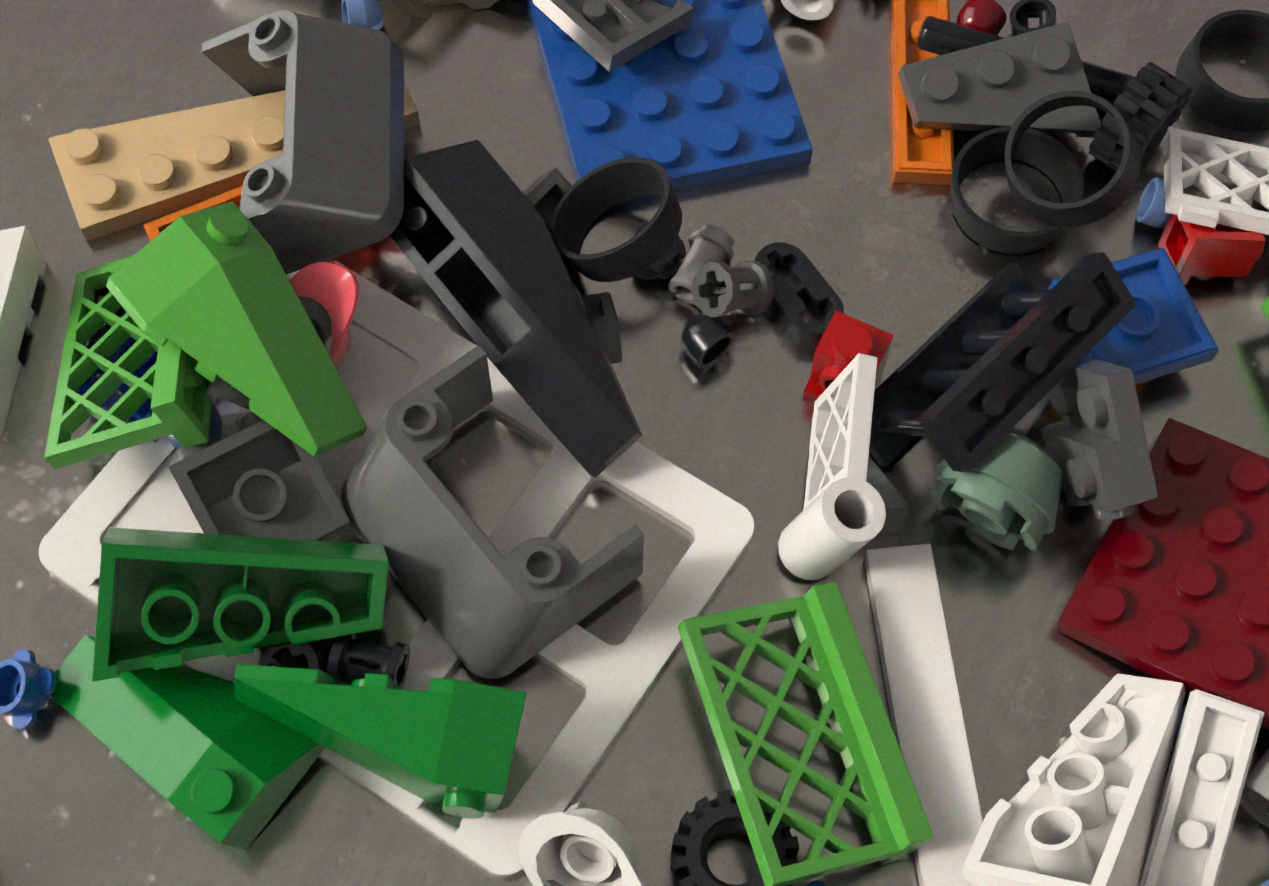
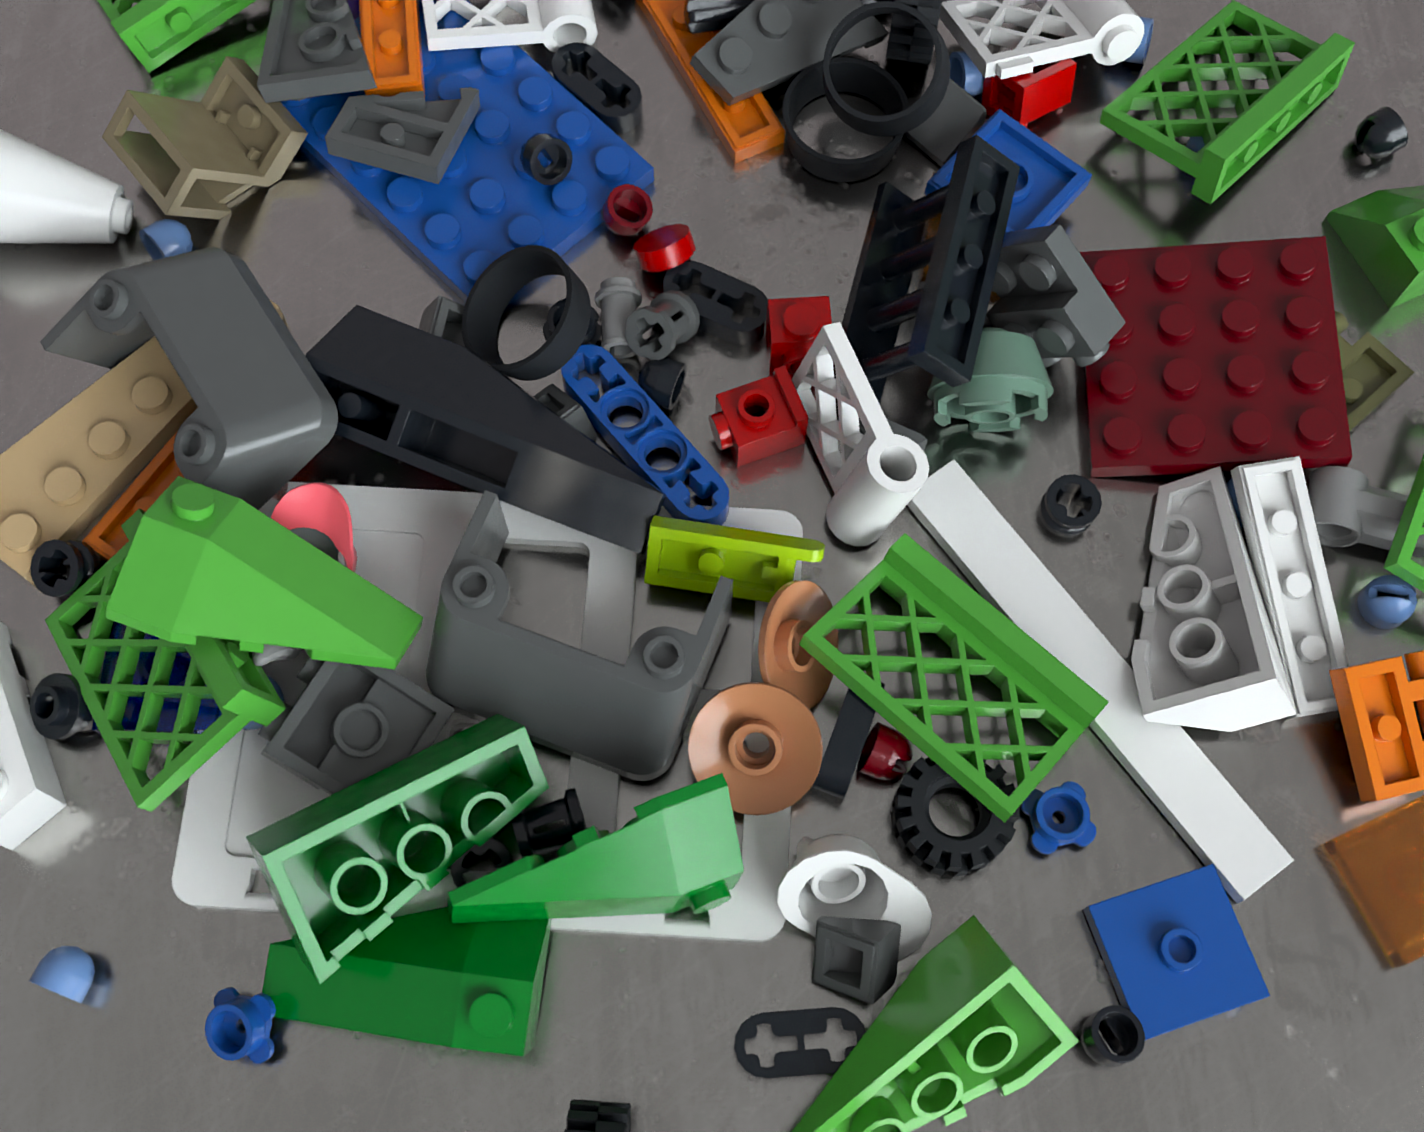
camera: 30 degrees left, 5 degrees up
none -> black bush [30,539,100,597]
none -> black plate [30,673,92,739]
none -> black hinge [520,133,573,185]
none -> black beam [551,42,643,135]
none -> blue beam [561,344,729,526]
none -> dark red hinge [603,184,653,237]
none -> red tile [633,224,696,272]
none -> lime hinge [644,515,825,603]
none -> nougat dish [688,682,823,815]
none -> red brick [709,365,809,468]
none -> nougat dish [758,580,838,709]
none -> black beam [813,682,885,799]
none -> dark red hinge [858,722,913,781]
none -> dark grey slope [904,78,987,167]
none -> black bush [1039,474,1102,536]

